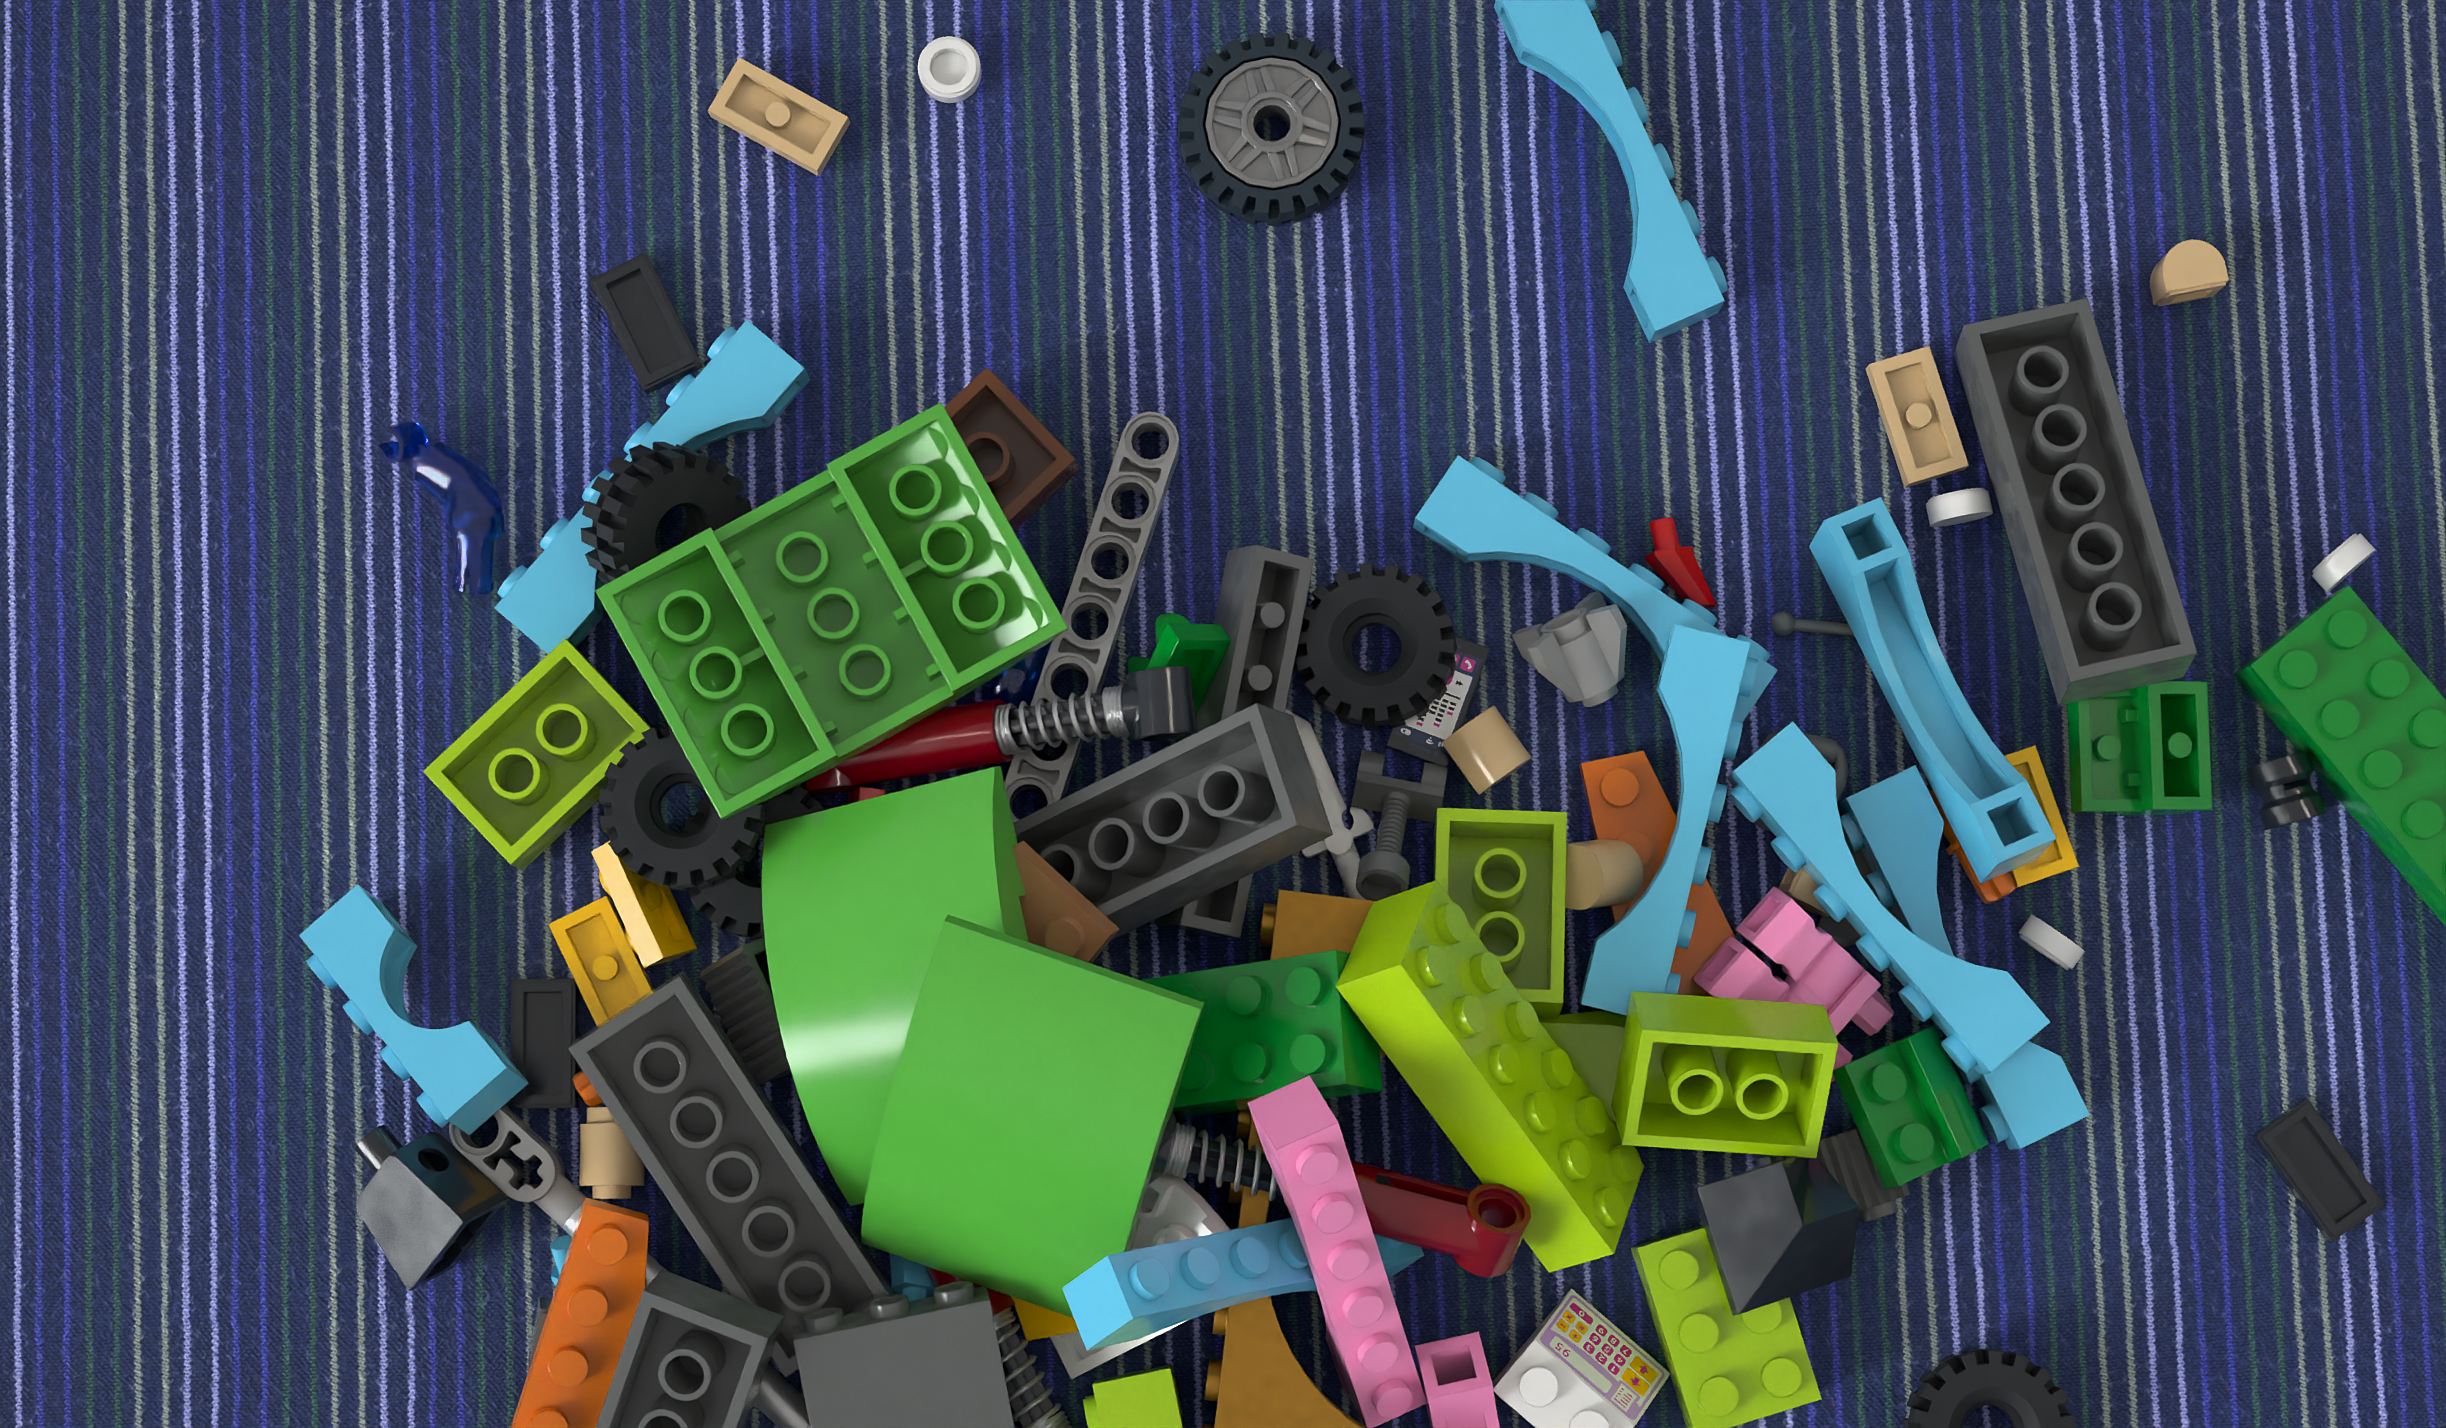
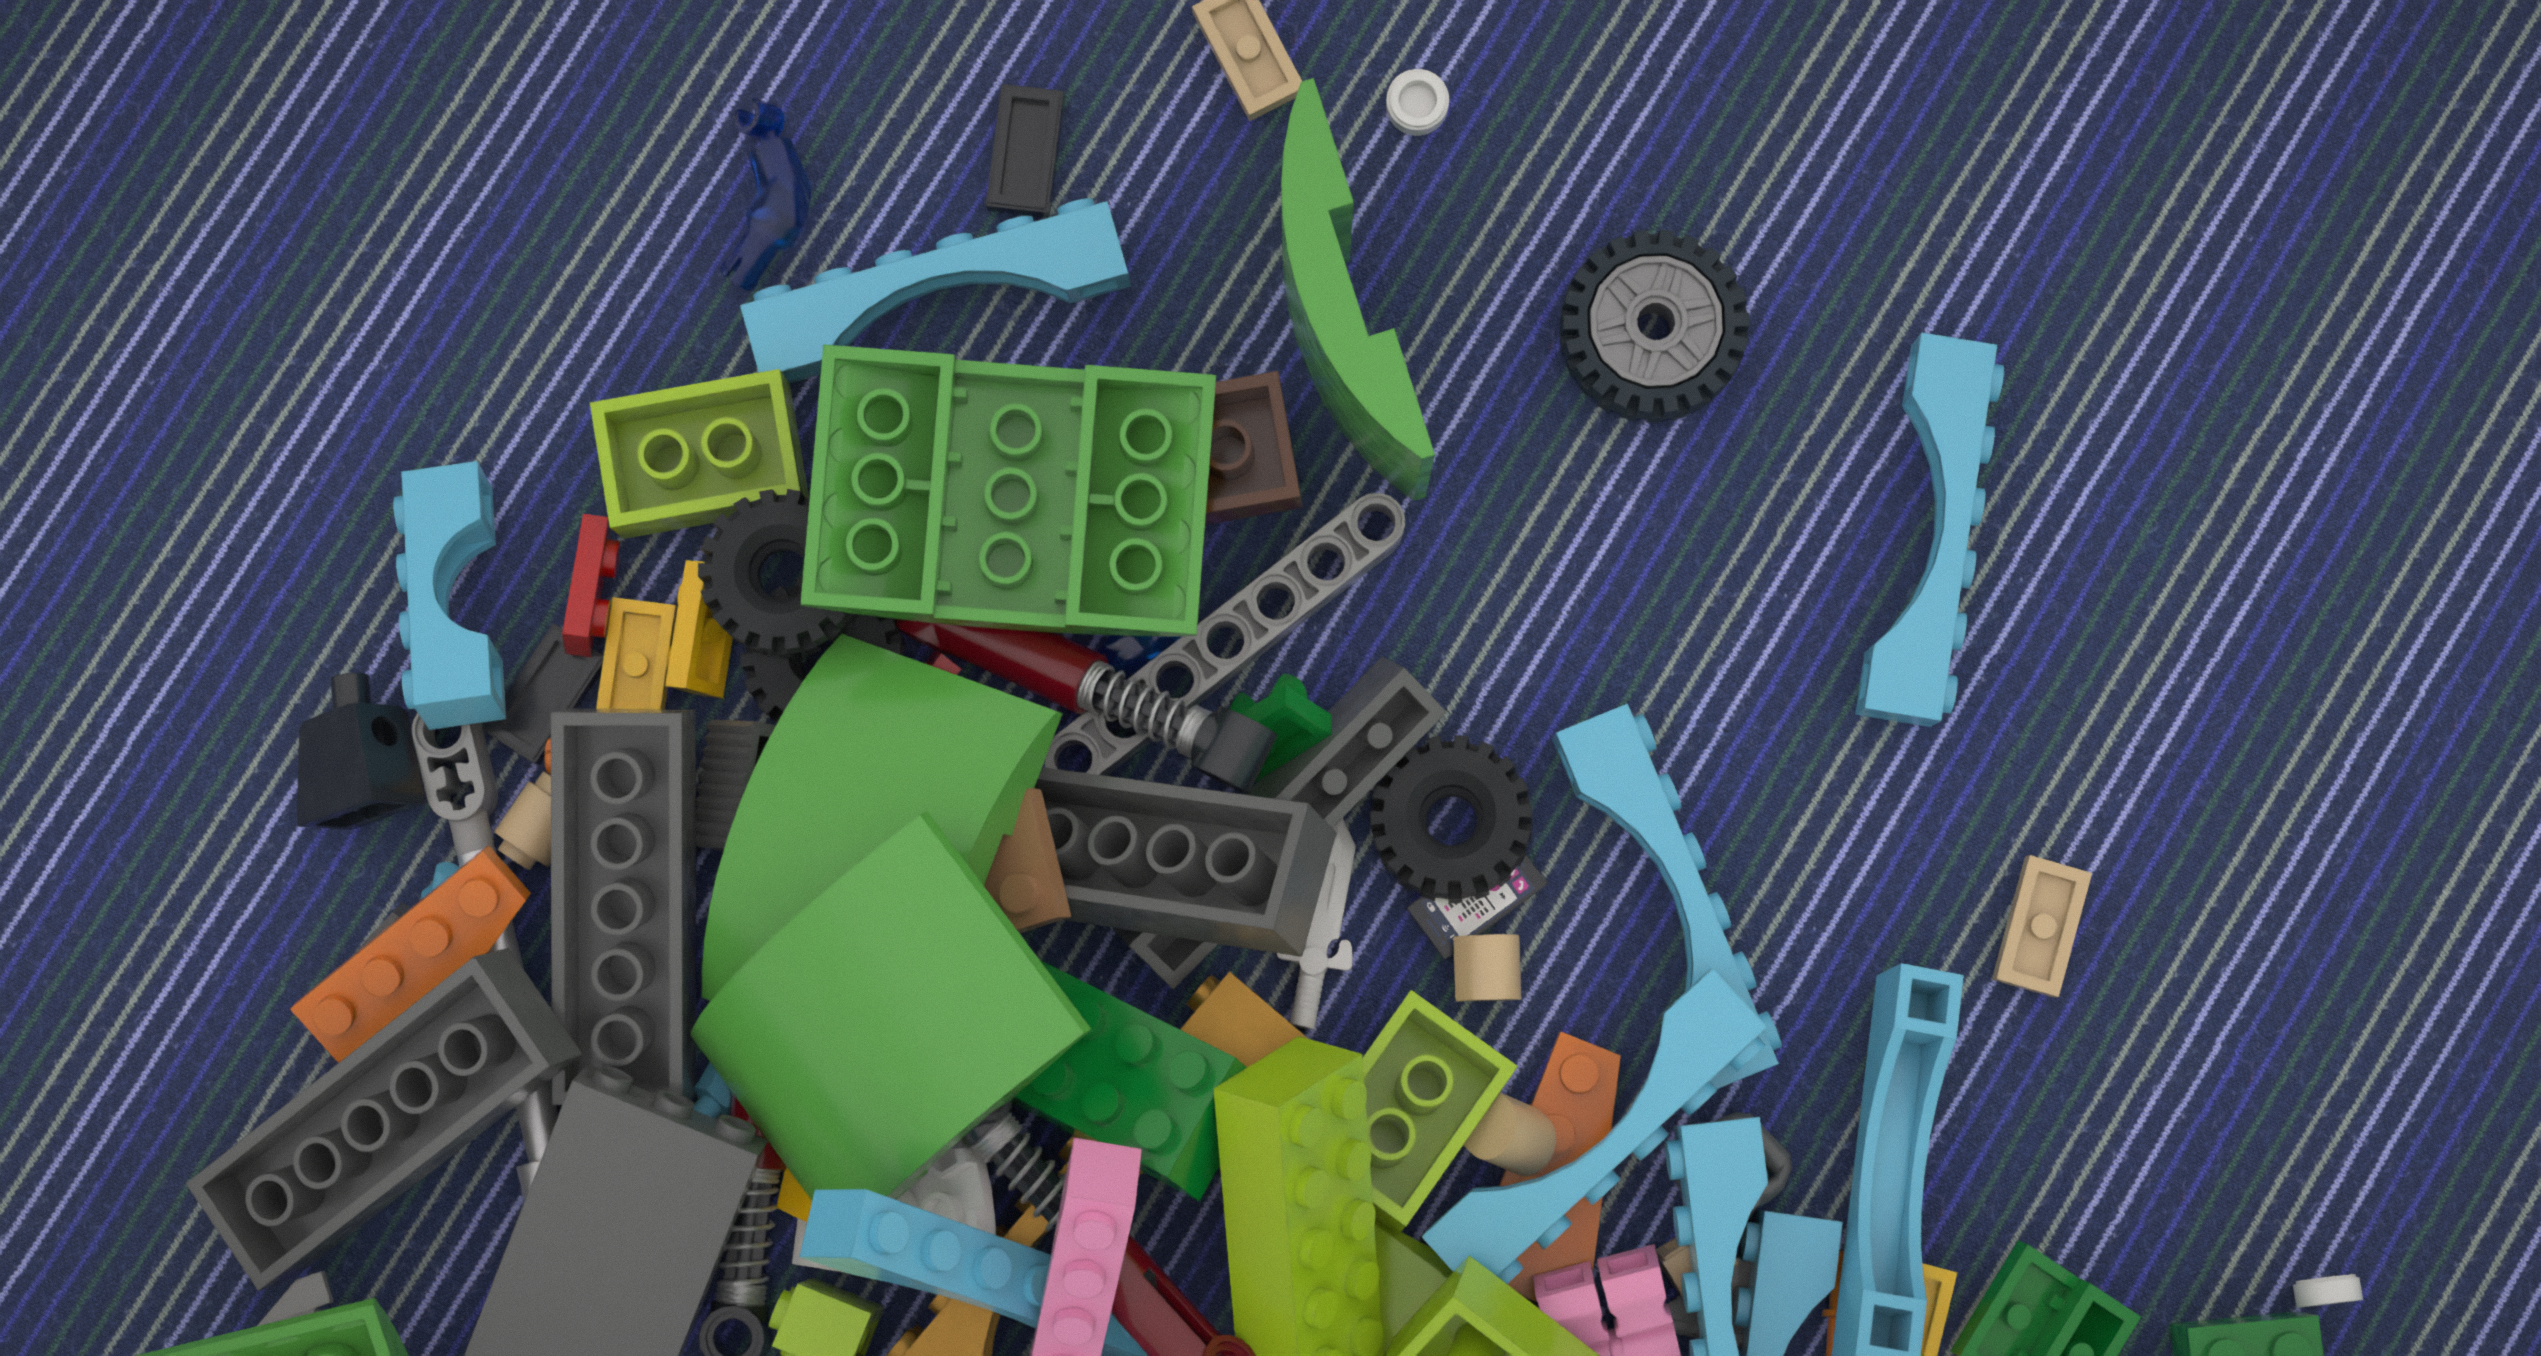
camera: 35 degrees right, 0 degrees up
black tyre [581,442,752,584] -> none
dark grey bar [1351,750,1448,901] -> none
light grey brick [1512,591,1627,707] -> none
red bar [1645,517,1717,609] -> none
dark grey hinge [1770,611,1854,636] -> none
white tile [1926,488,1993,527] -> none
dark grey brick [1954,298,2197,705] -> none
tan brick [2150,240,2229,307] -> none
none -> red plate [562,514,621,657]
none -> bright green slope [1281,78,1435,501]

